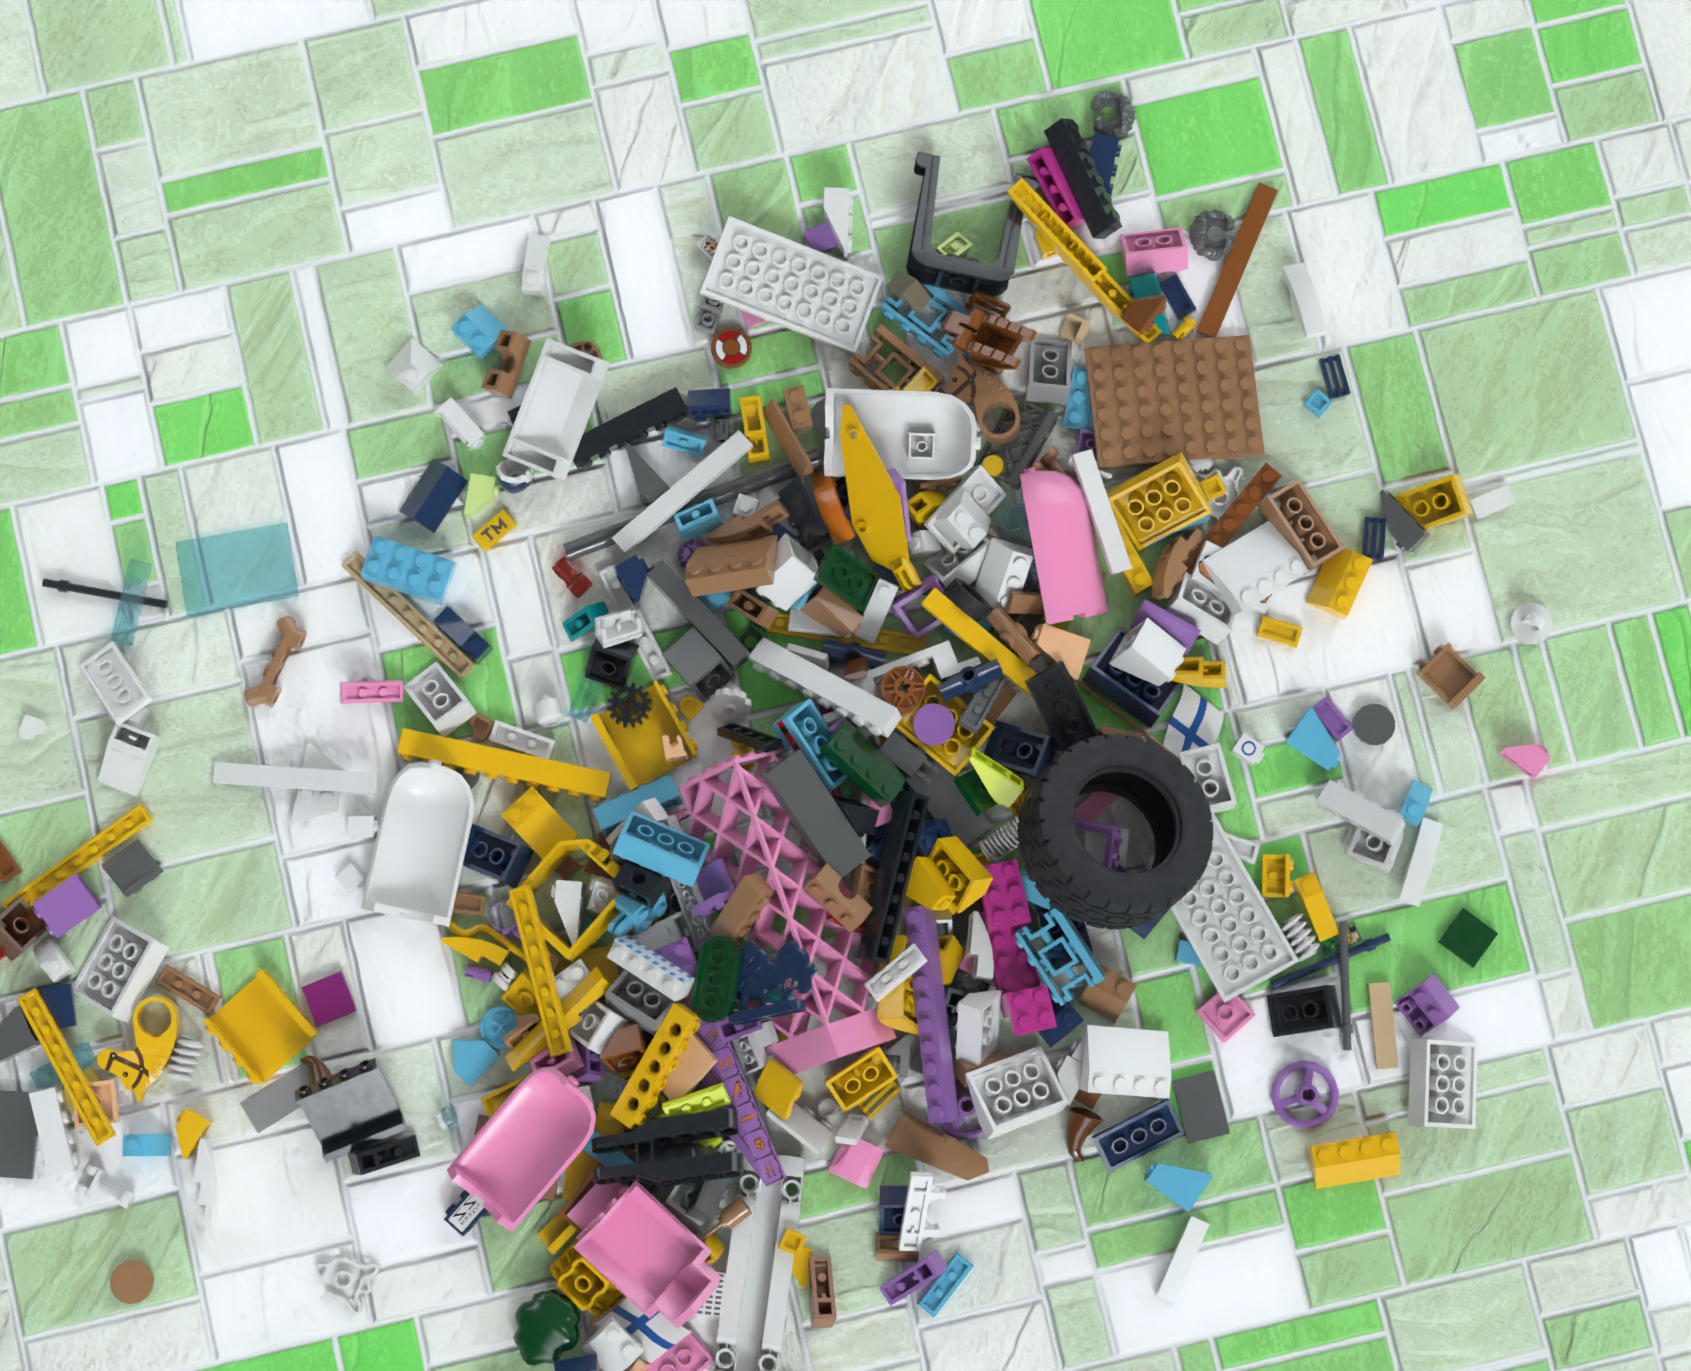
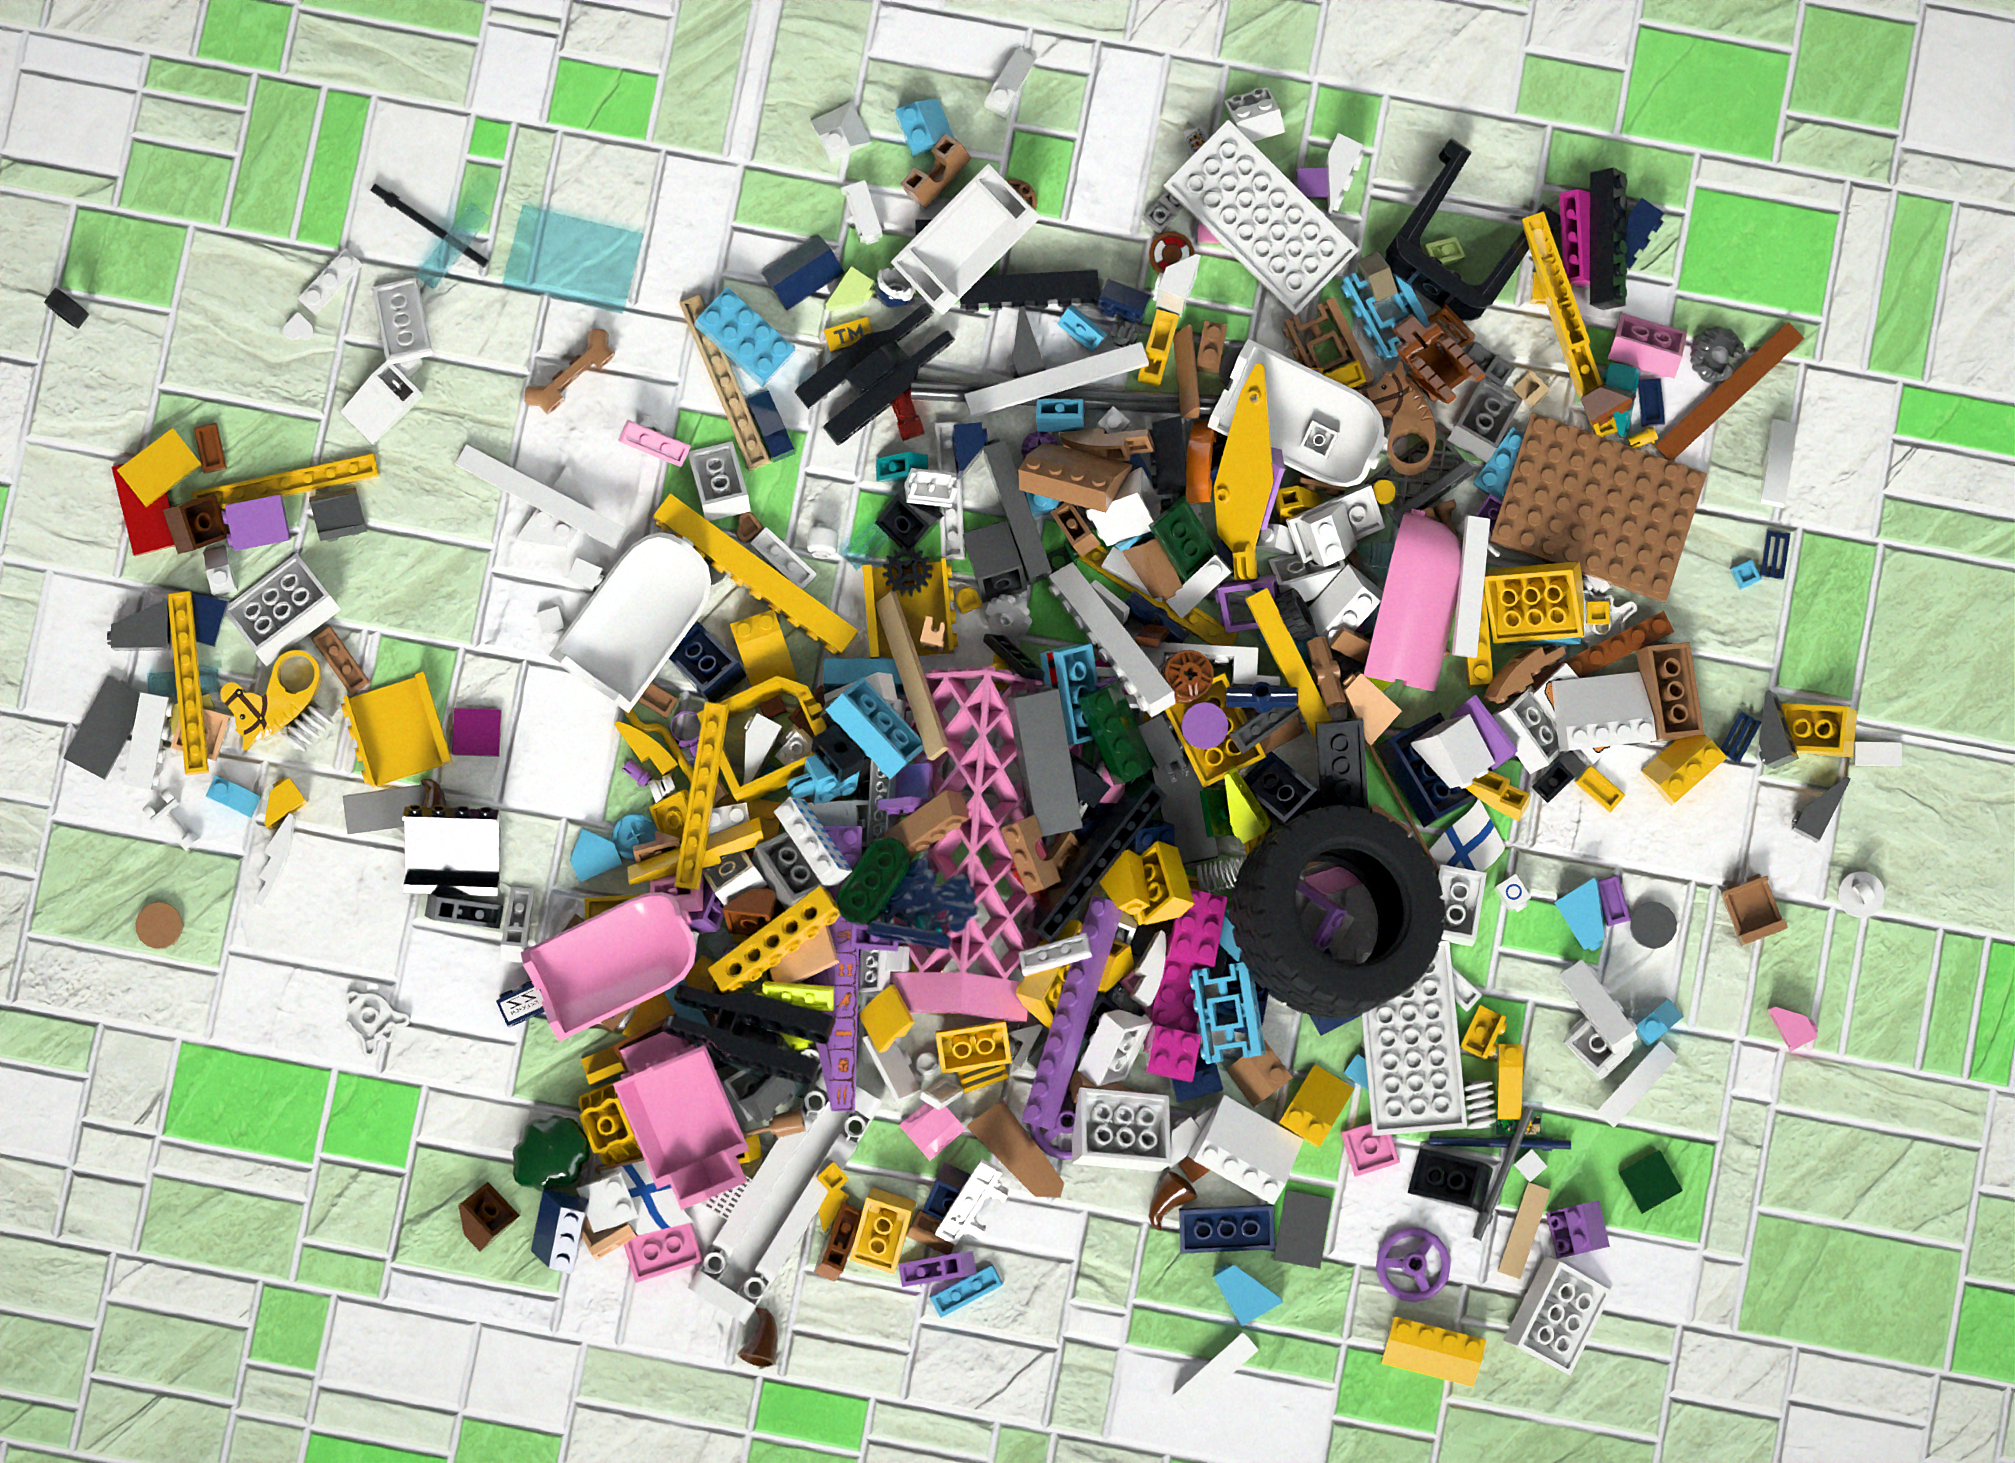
camera: 20 degrees right, 0 degrees up
clear light blue piece [435,1106,458,1131] -> none
dark grey piece [1091,90,1136,138] -> none
none -> white plate [297,249,363,316]
none -> white slope [501,887,535,963]
none -> black beam [794,303,956,446]
none -> yellow slope [850,1187,917,1274]
none -> tan tile [875,591,949,761]
none -> white slope [1153,254,1201,317]
none -> white slope [1224,87,1285,142]
none -> yellow slope [1278,1064,1355,1148]
none -> dark grey slope [1466,342,1515,387]
none -> white tile [1514,1149,1548,1183]
none -> black slope [1532,750,1587,803]
none -> dark grey slope [1791,777,1851,843]

